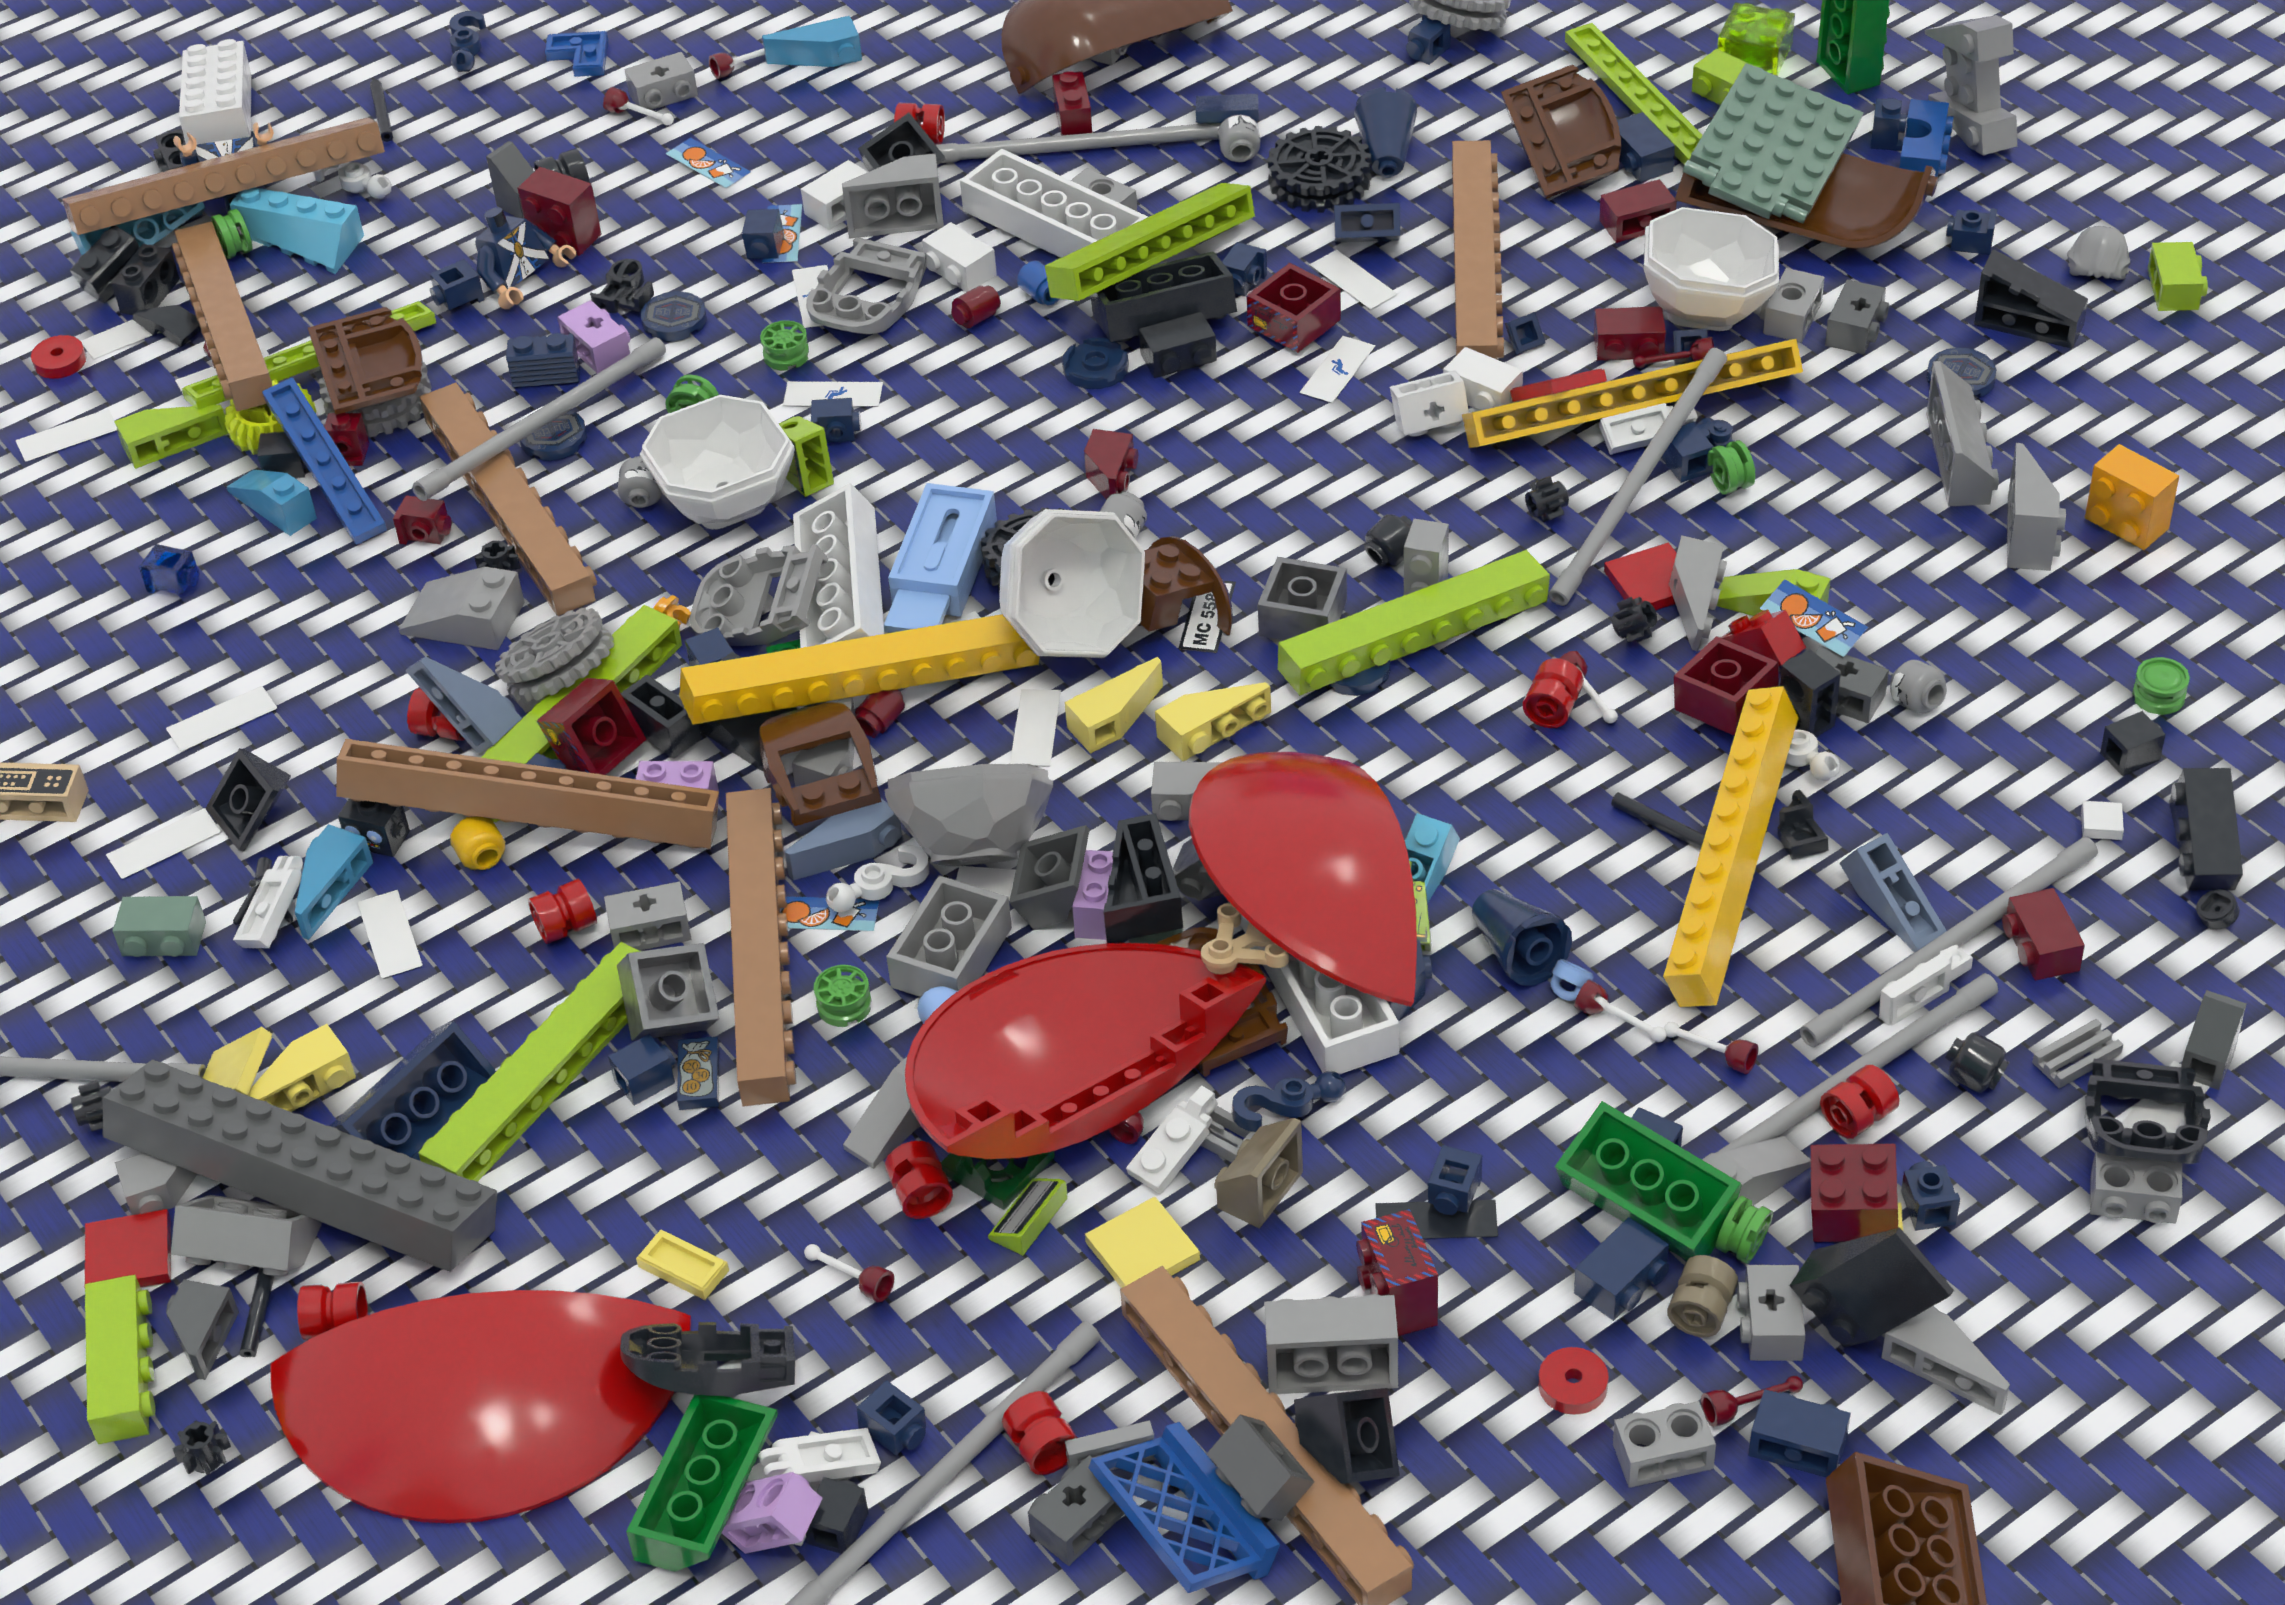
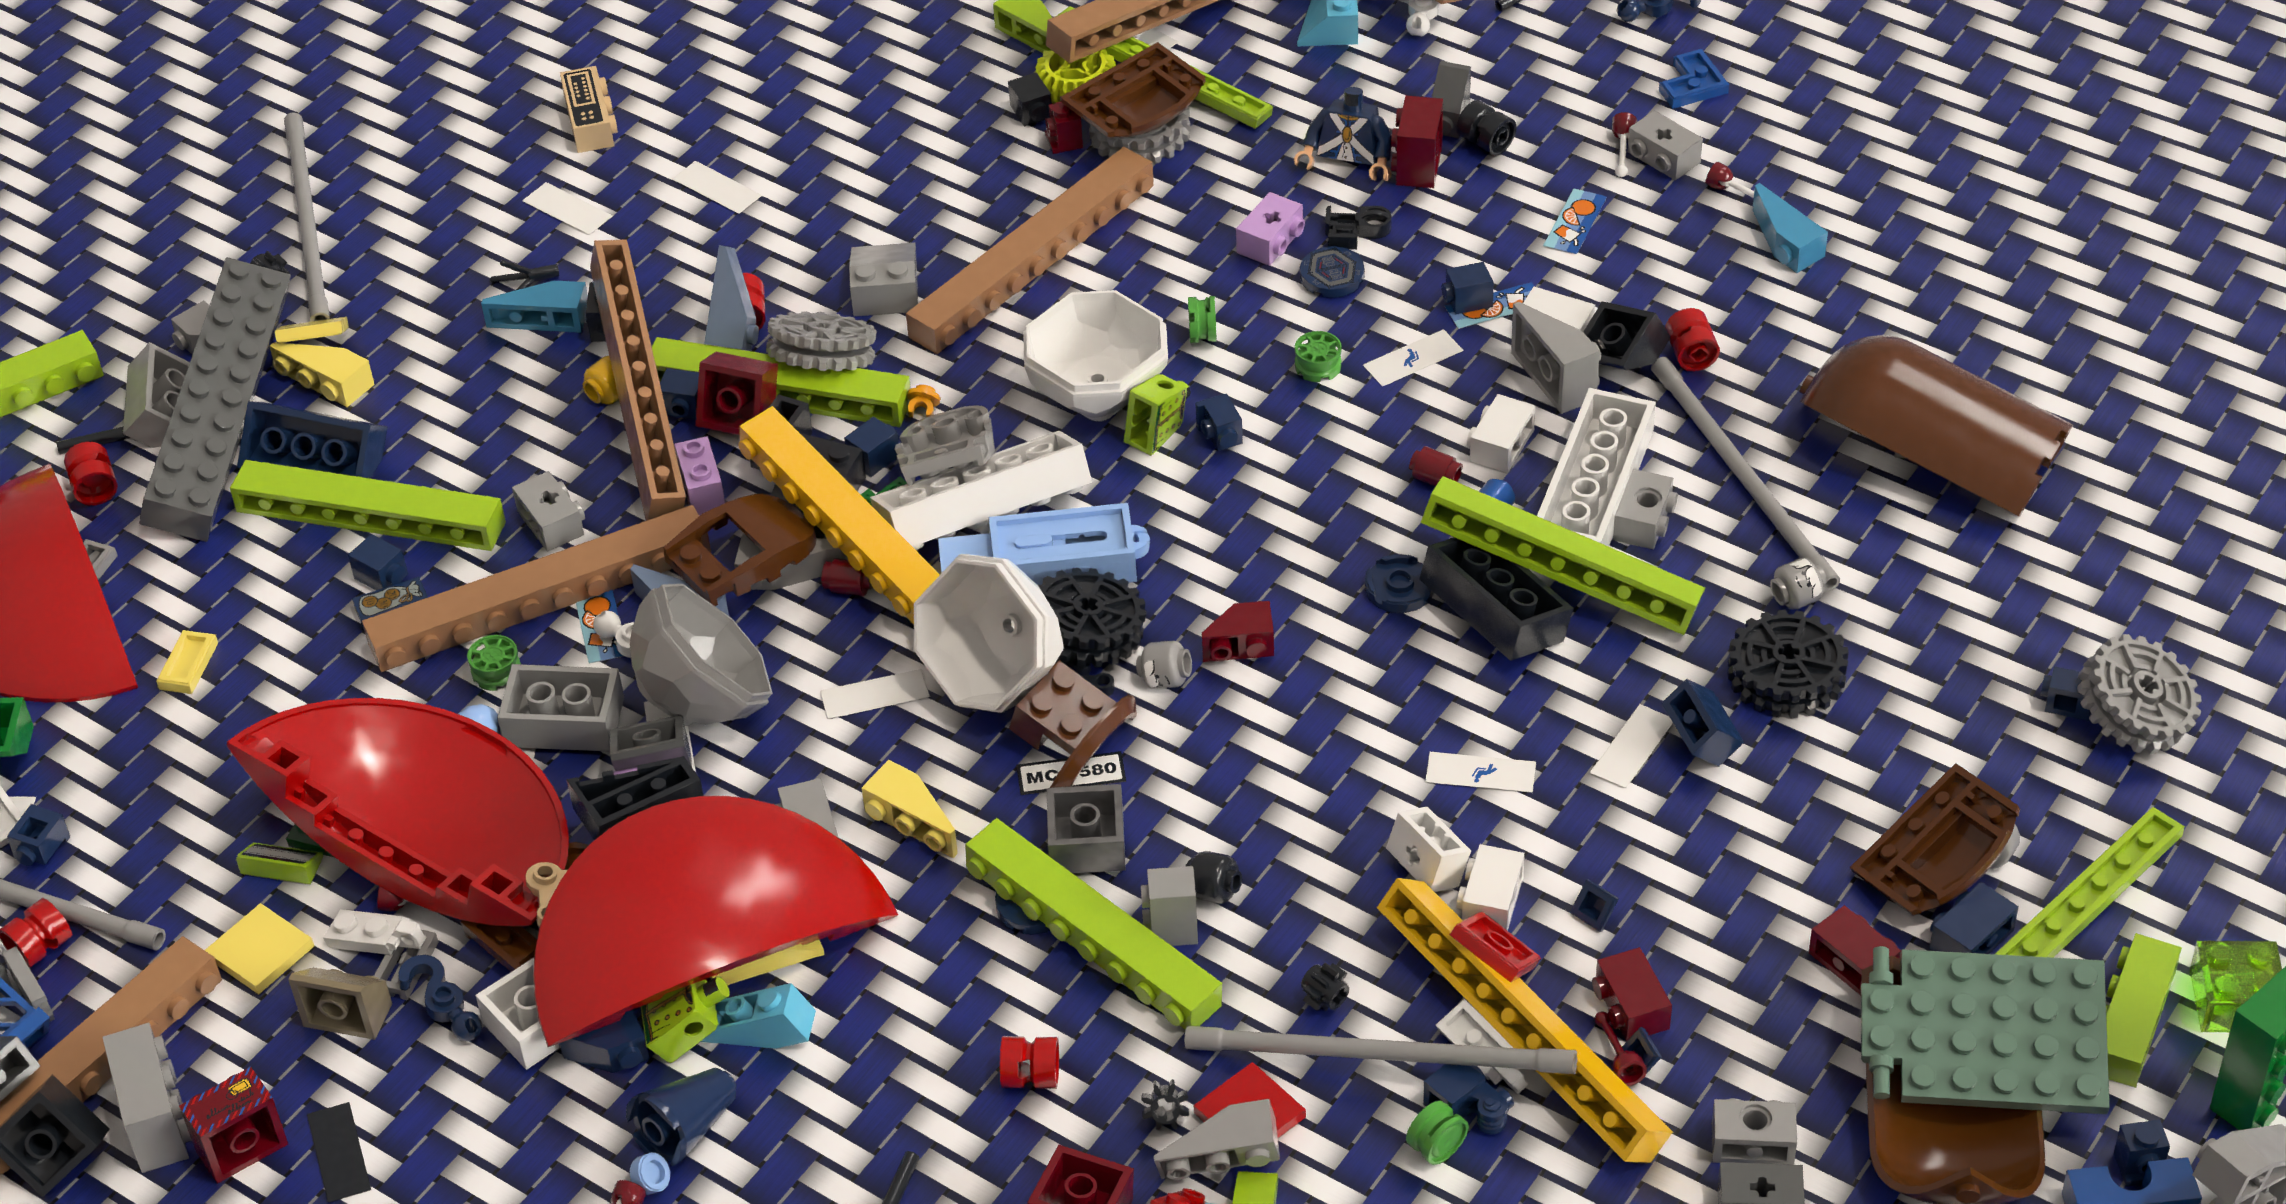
camera: 70 degrees right, 0 degrees up
red tile [84,1209,171,1288] -> none
sand green brick [113,896,206,957] -> none
clear blue brick [139,544,200,595] -> none
dark grey slope [166,1279,239,1380] -> none
black slope [206,748,291,851] -> none
dark azure slope [227,469,317,536] -> none
white hinge [233,856,303,948] -> none
blue plate [262,377,387,545] -> none
white sticker [357,890,423,978] -> none
dark red brick [393,495,452,545] -> none
light grey piece [412,337,666,501] -> none
dark blue brick [430,259,485,310] -> none
black gear [474,541,521,571] -> none
dark blue brick [506,333,580,388] -> none
dark blue tile [520,410,587,461] -> none
red wheel [528,879,597,944] -> none
flat silver brick [617,943,720,1041] -> none
black slope [620,1322,795,1396] -> none
white sticker [783,381,883,406] -> none
dark red hinge [804,1244,895,1302] -> none
light grey slope [806,237,926,334] -> none
dark red brick [1052,71,1092,136] -> none
light yellow slope [1065,657,1163,754] -> none
black brick [1139,312,1217,378] -> none
dark blue tile [1196,94,1259,124] -> none
dark blue brick [1222,242,1267,296] -> none
dark red brick [1246,263,1341,353] -> none
dark blue cone [1354,87,1417,178] -> none
dark blue brick [1428,1145,1482,1215] -> none
medium nougat brick [1452,140,1504,360] -> none
hinge [1559,651,1618,723] -> none
white rock [1644,207,1779,331] -> none

